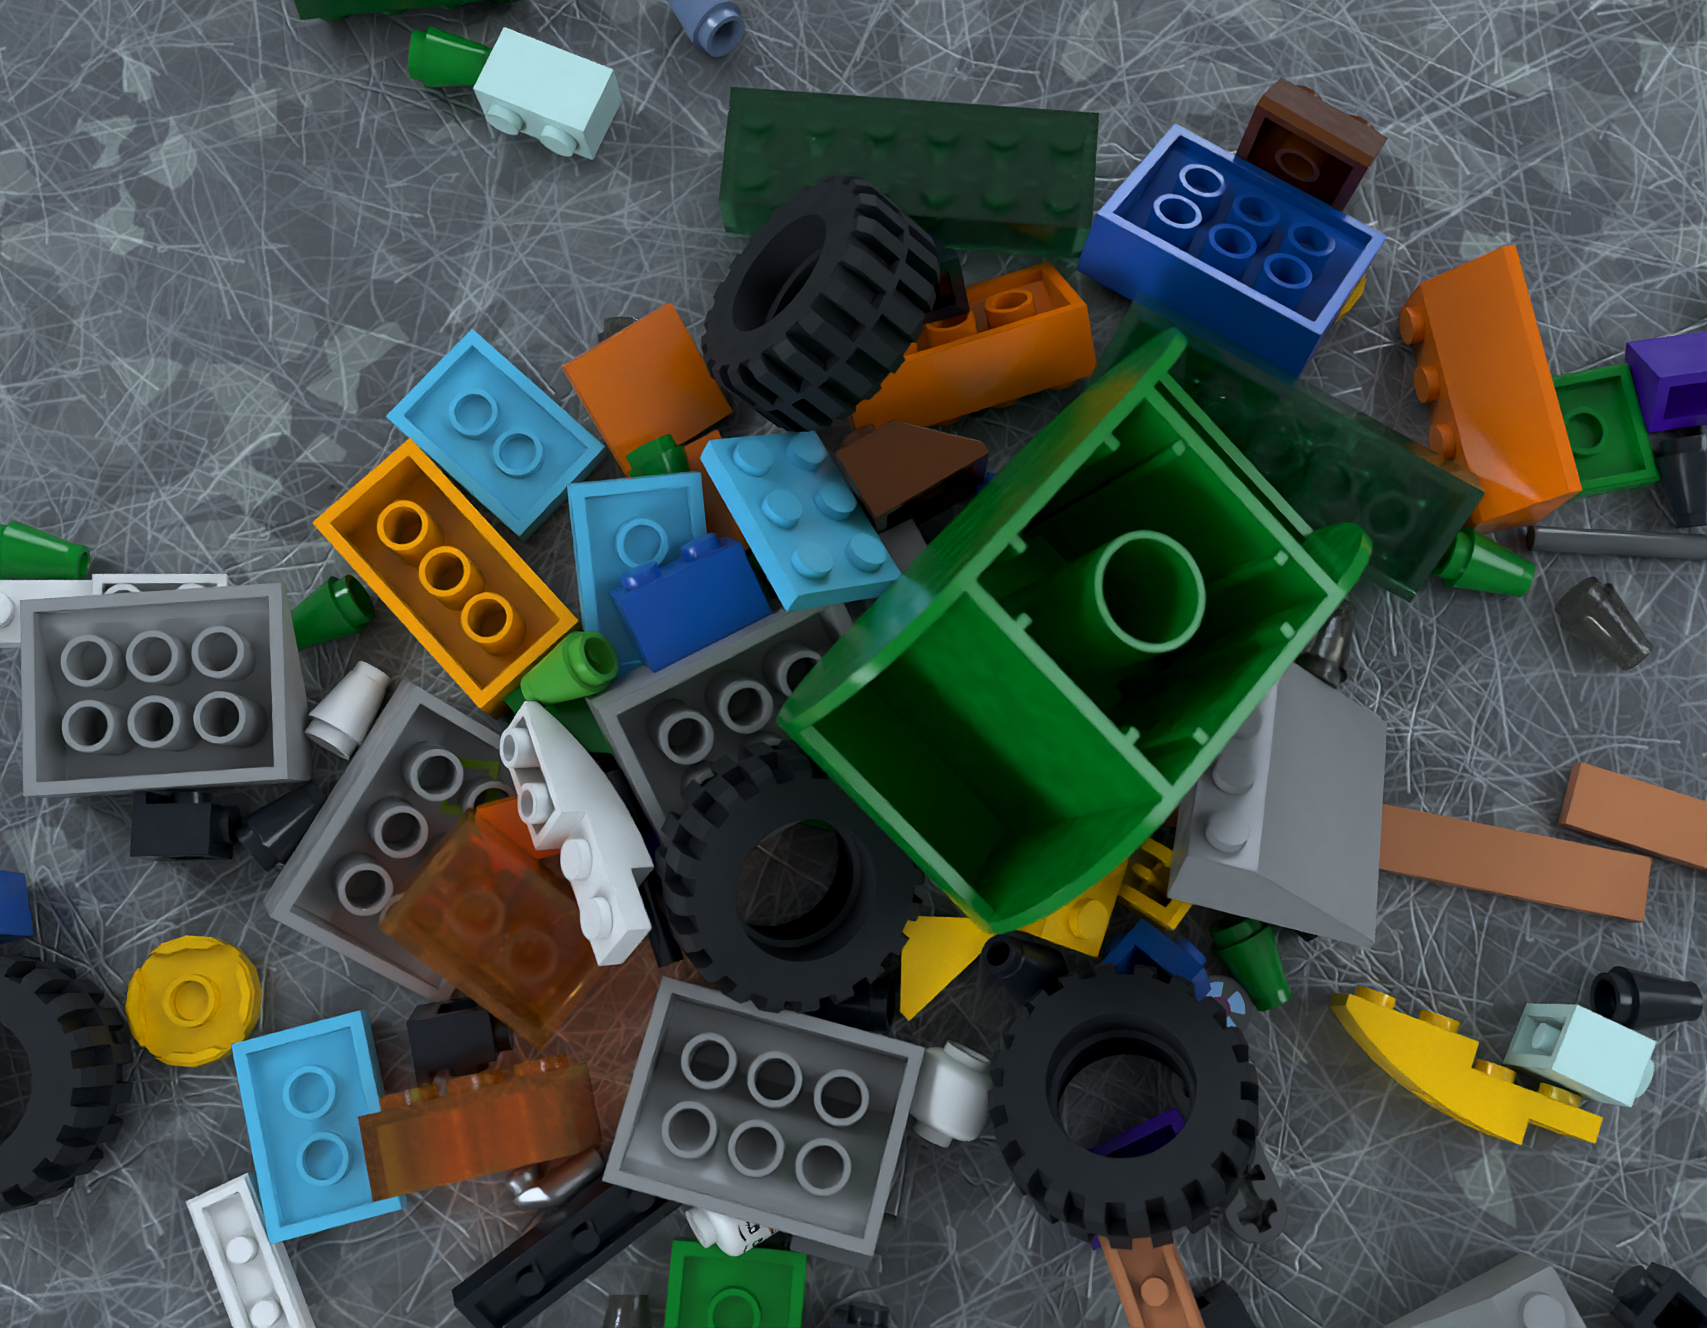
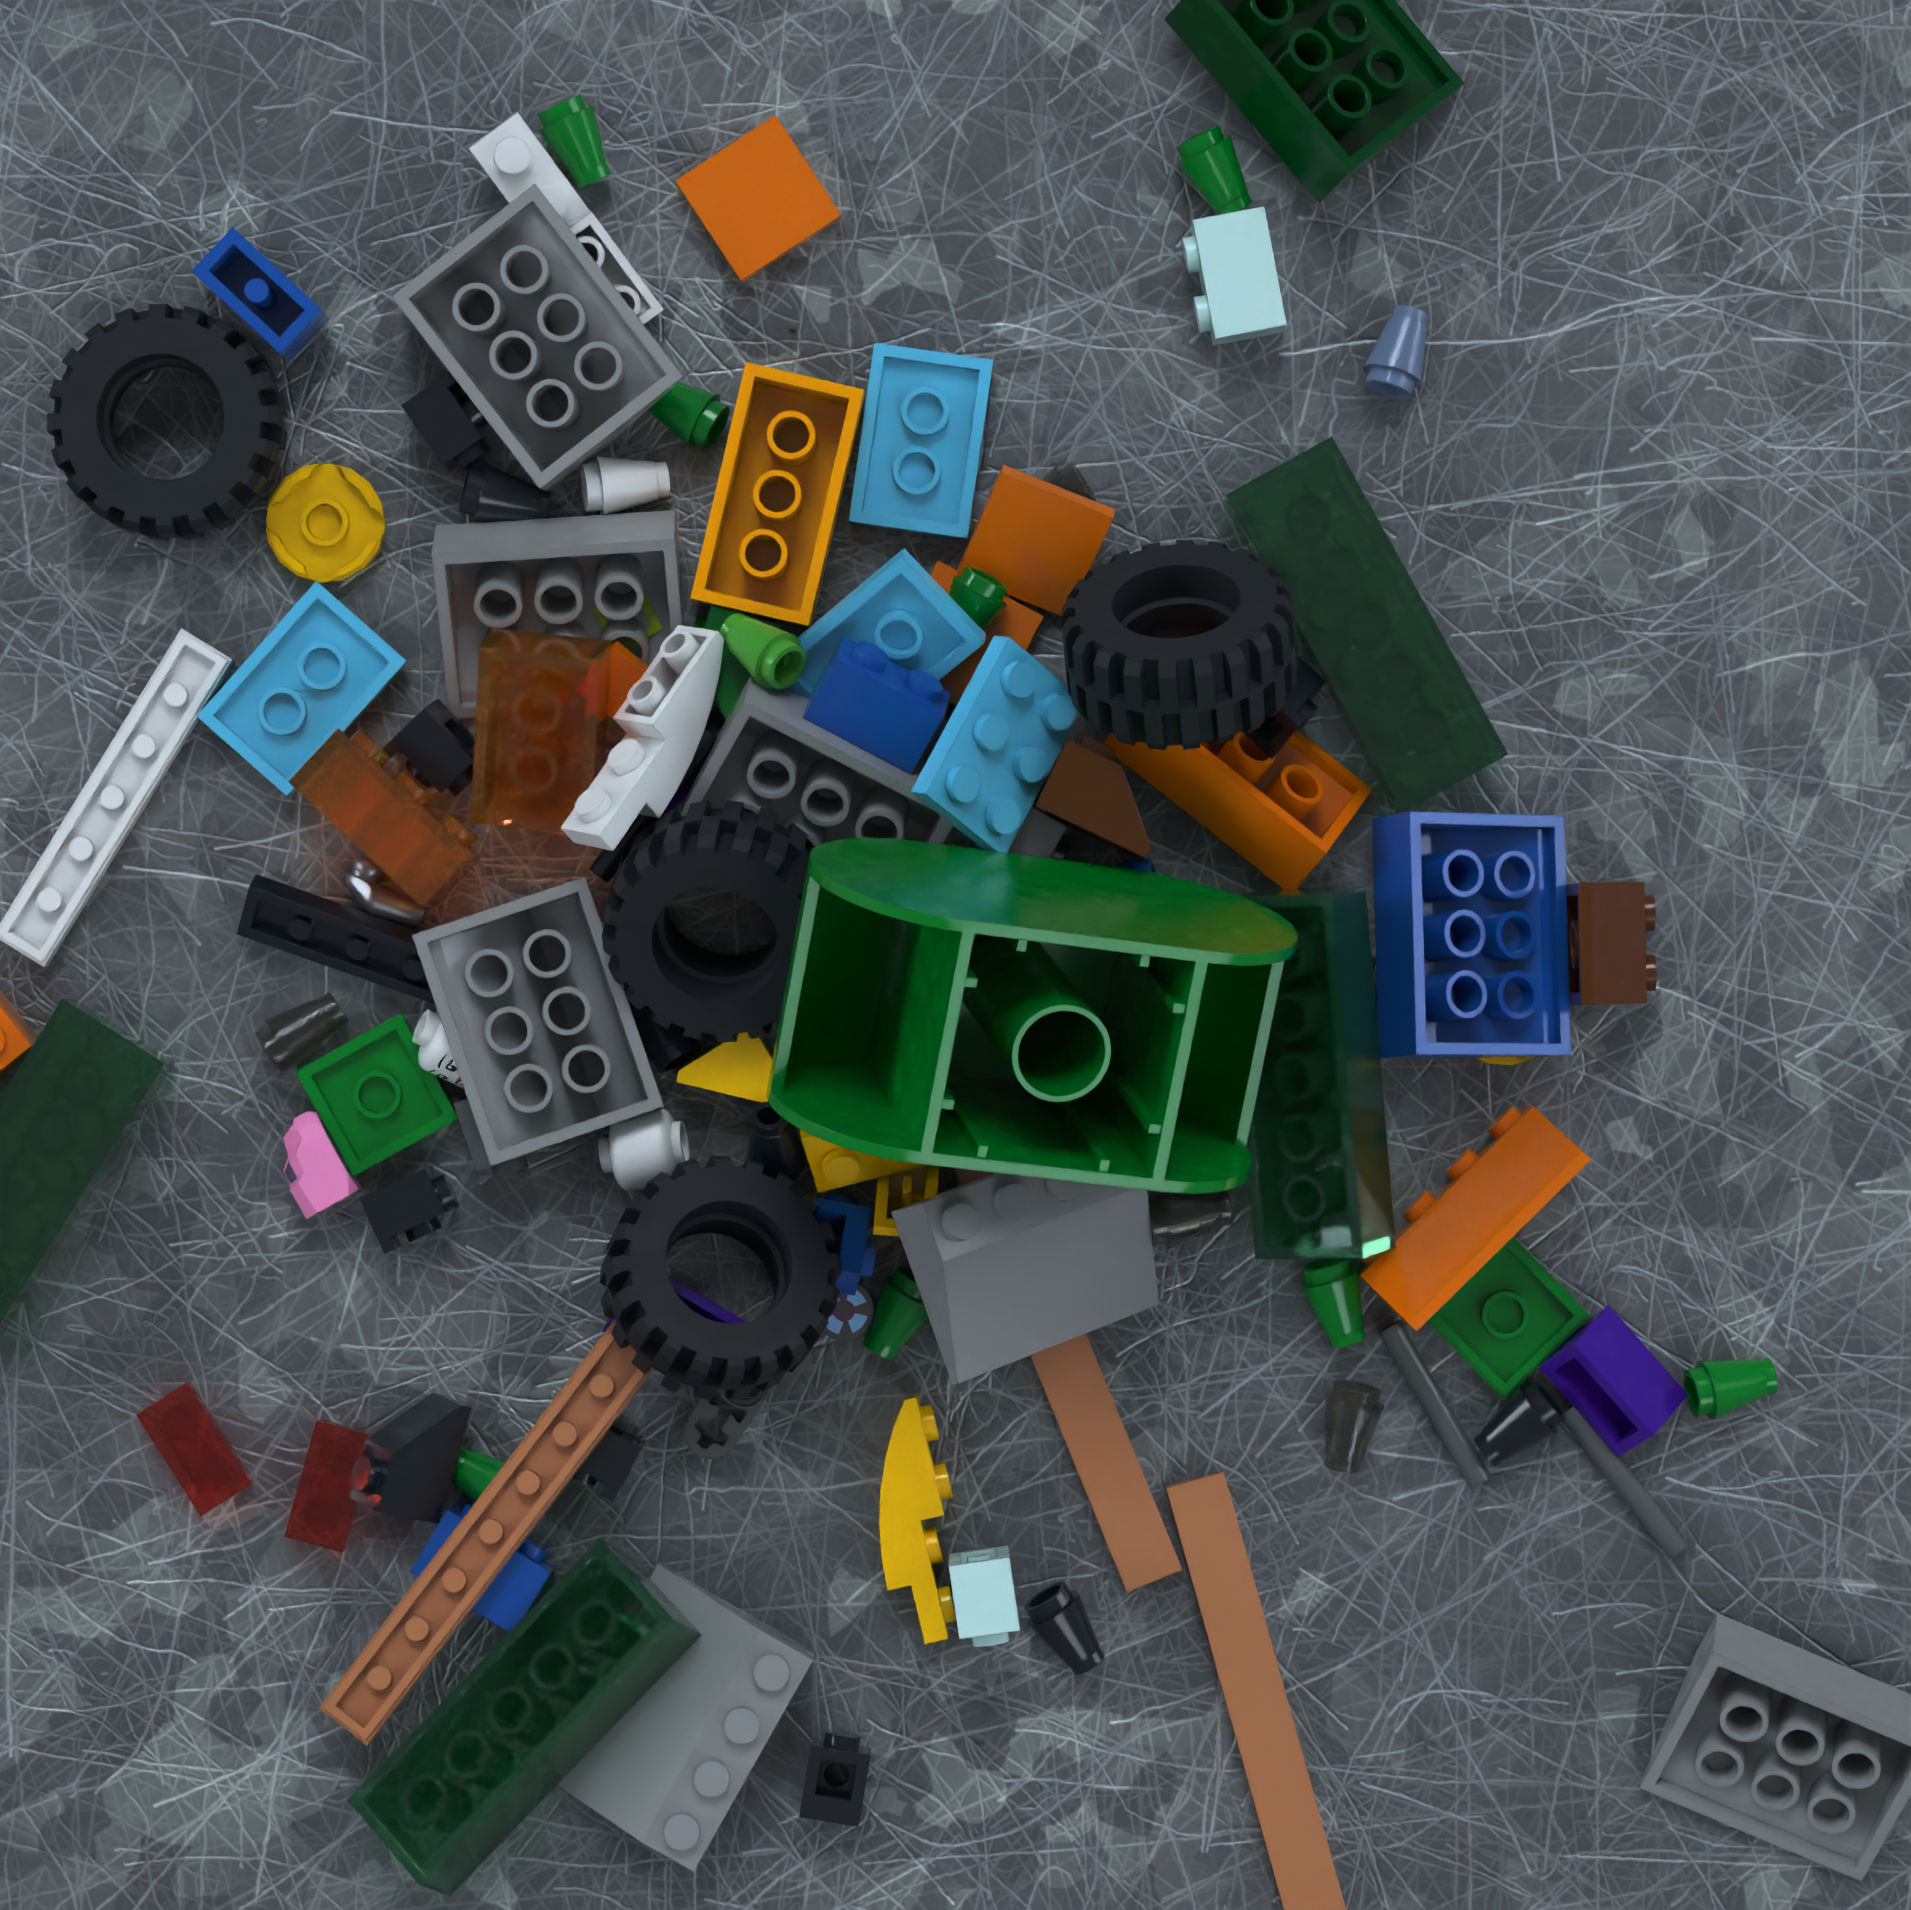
camera: 50 degrees right, 10 degrees up
none -> orange tile [675,115,842,283]

